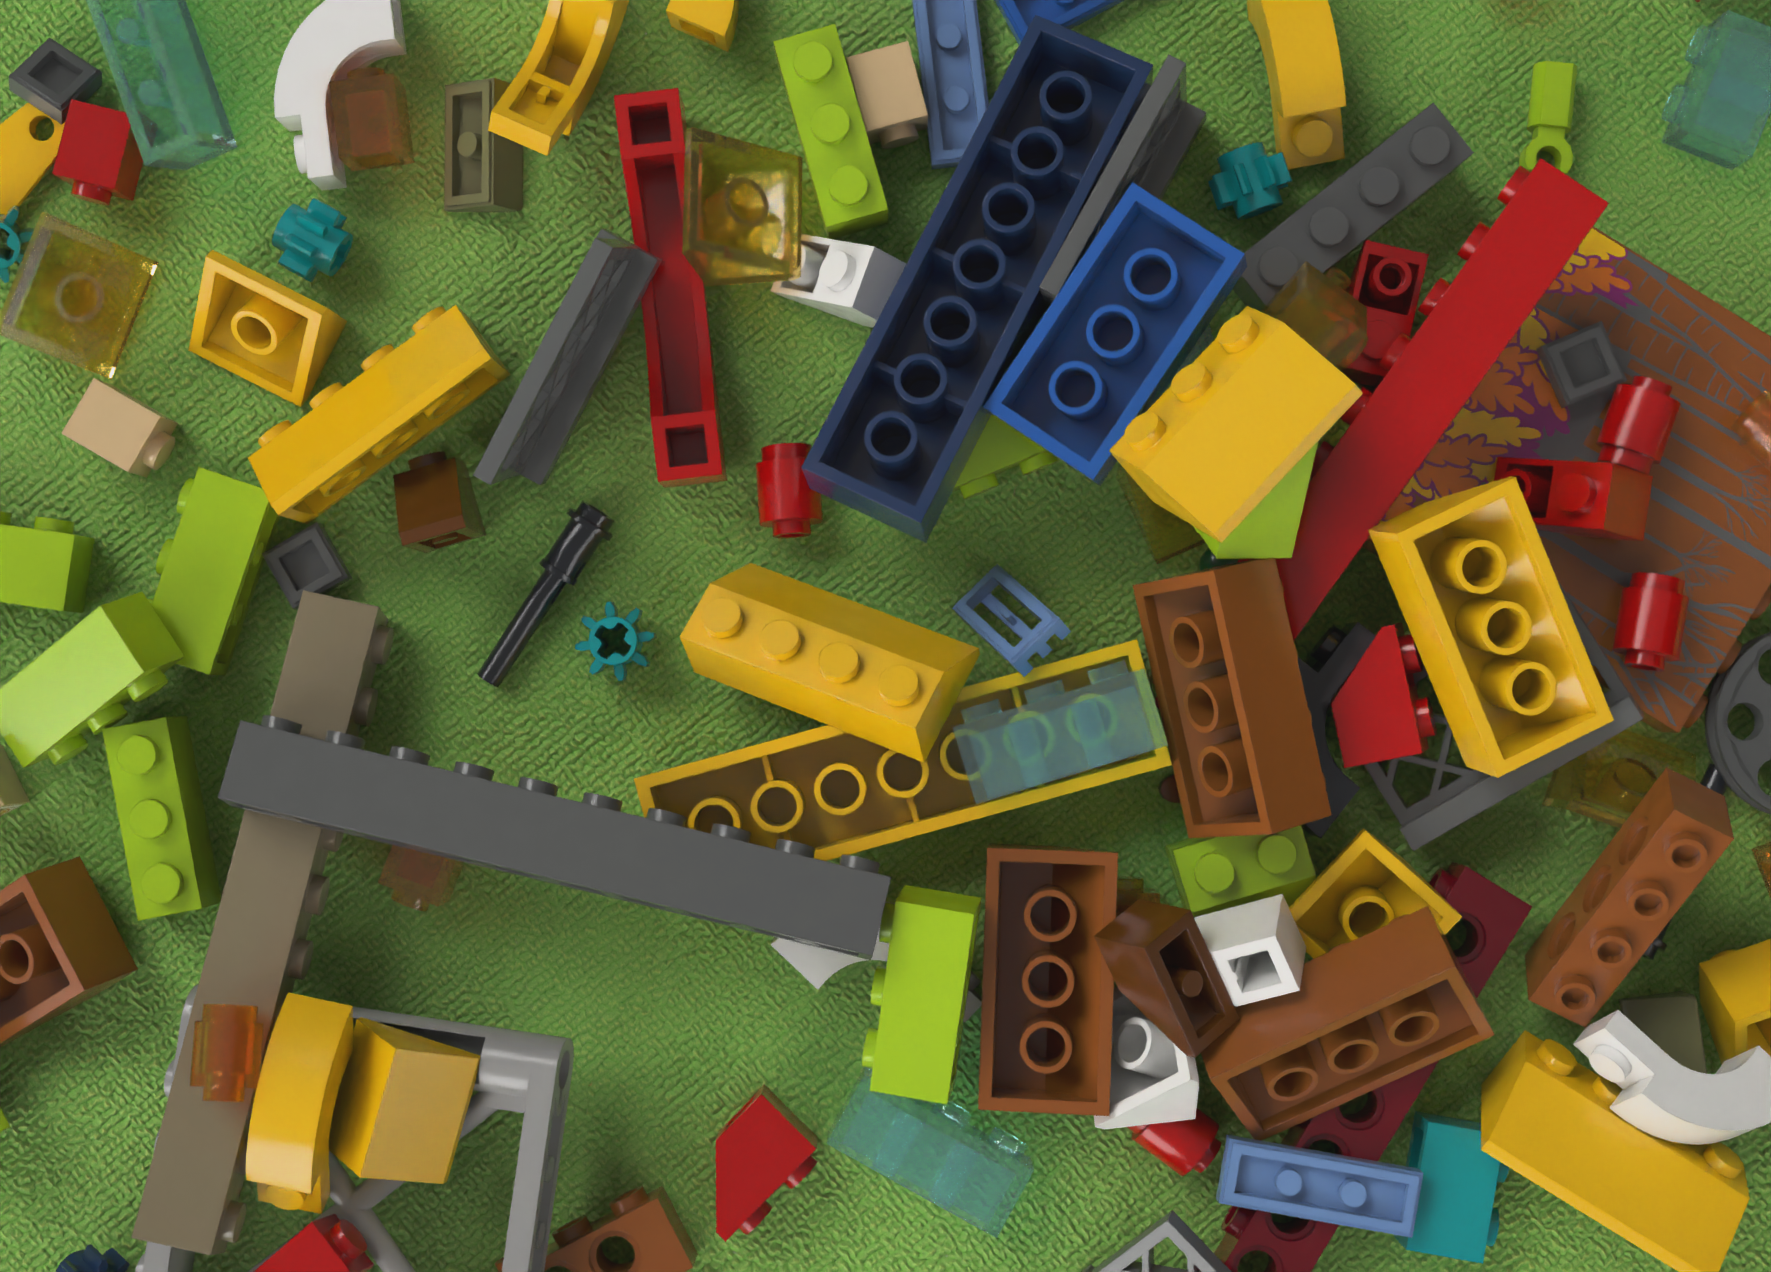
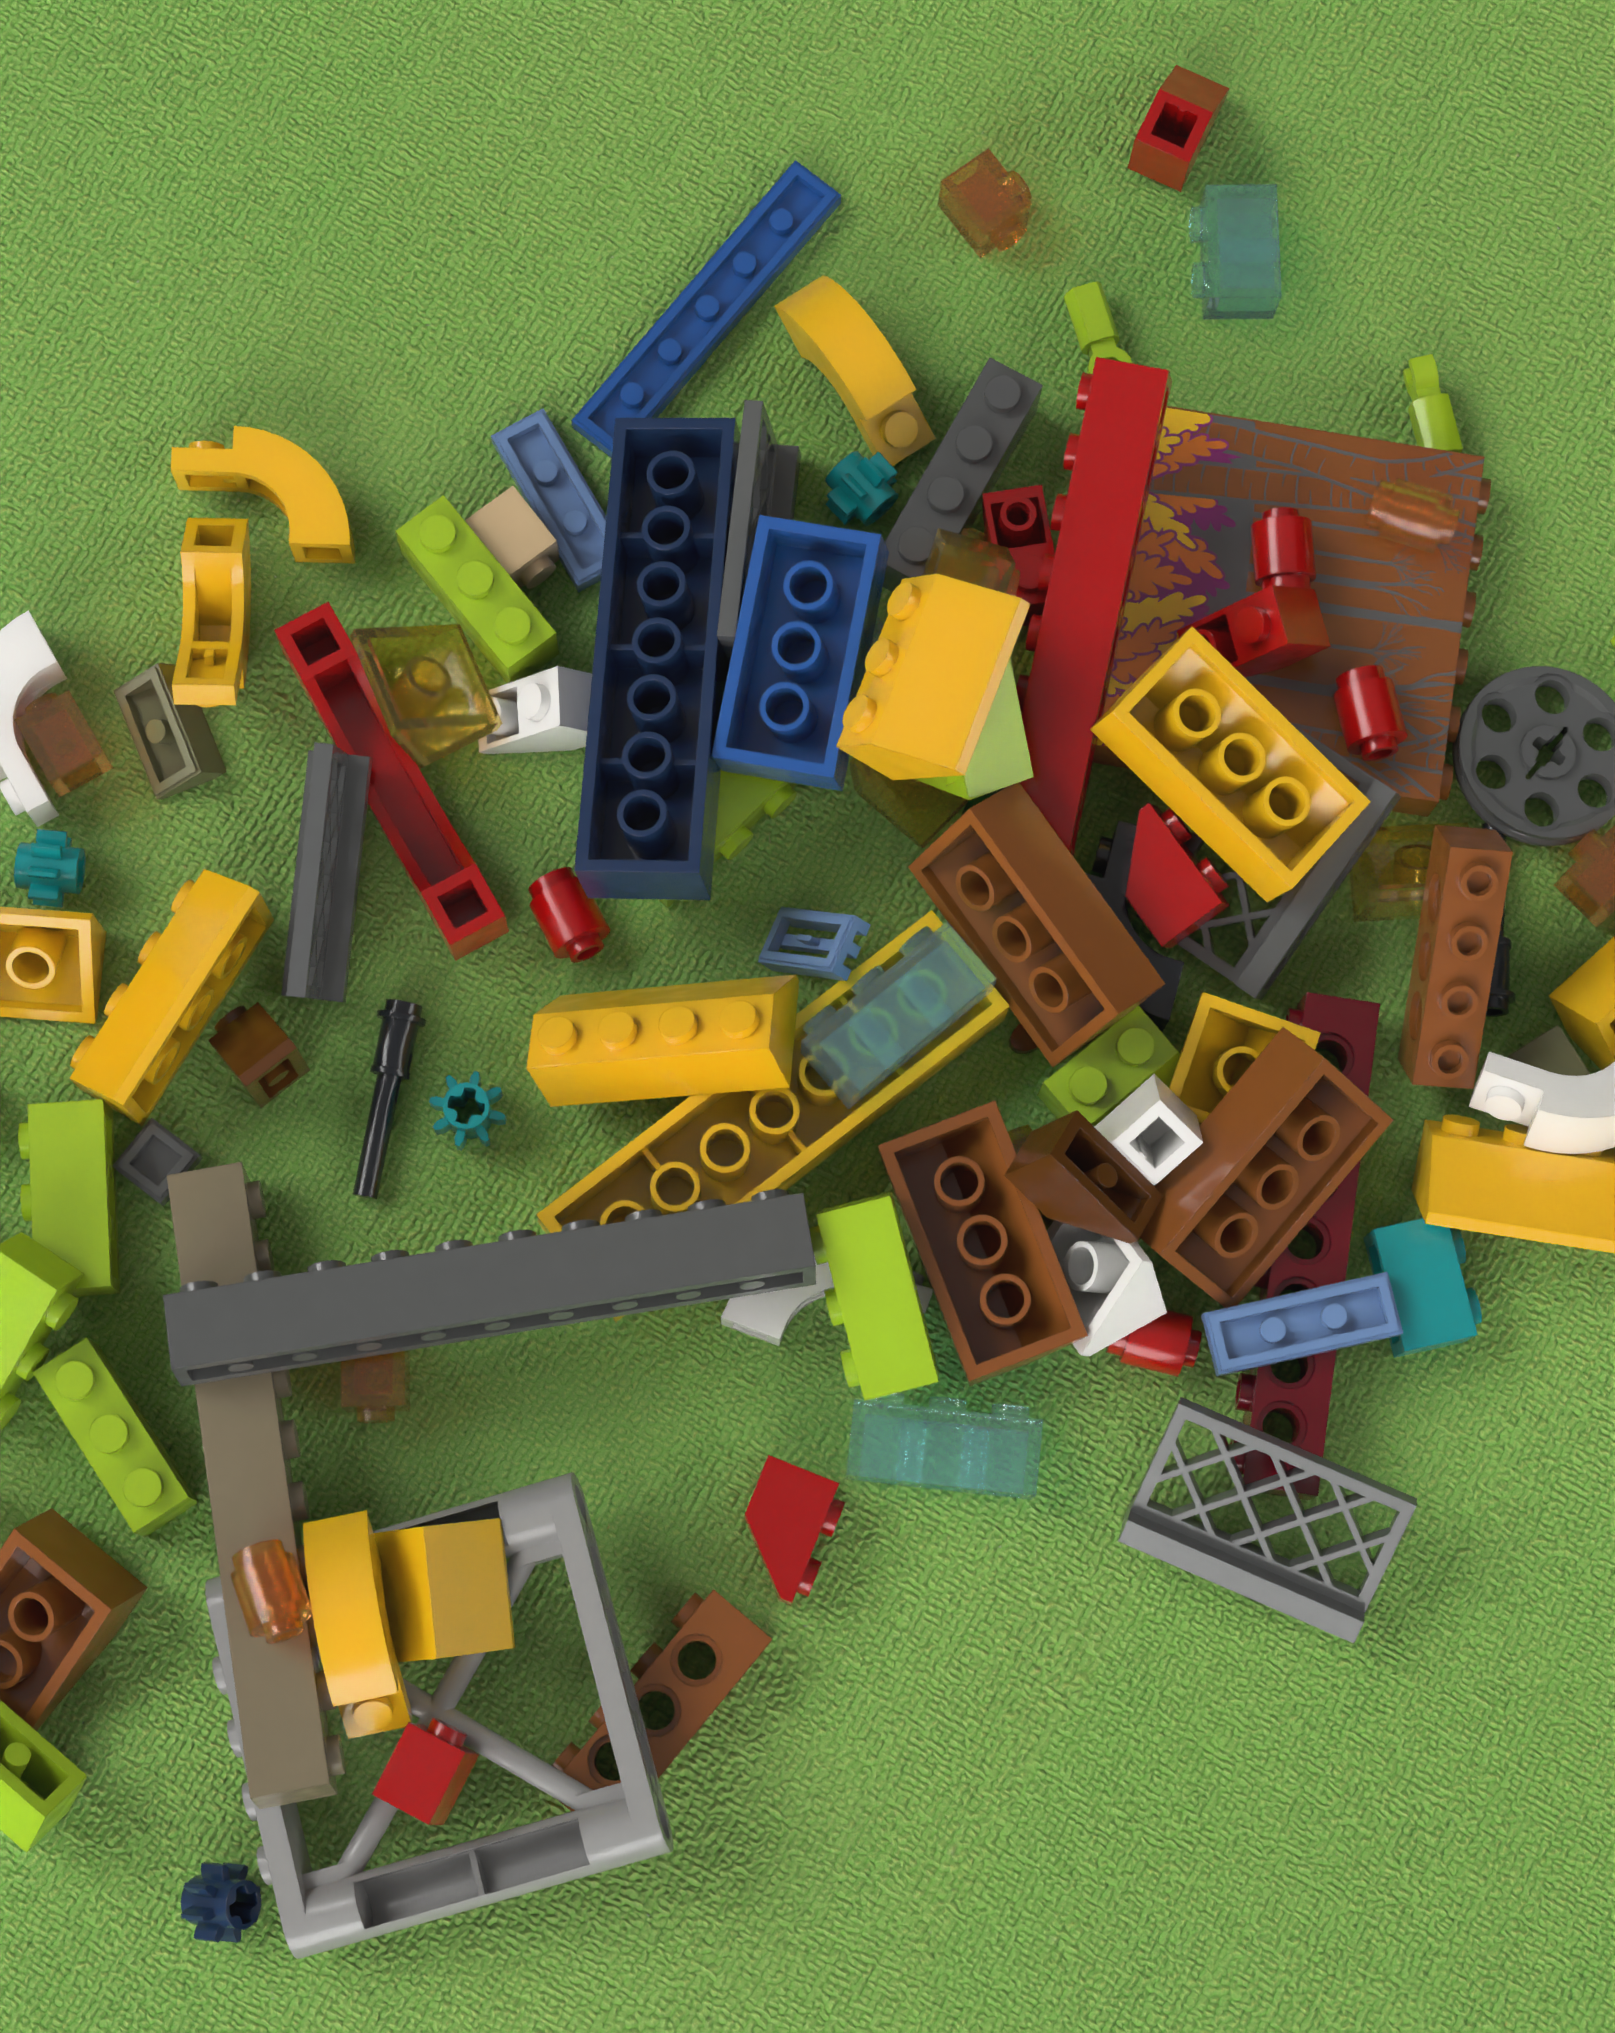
camera: 30 degrees left, 10 degrees down
dark grey tile [1536,321,1627,408] -> none

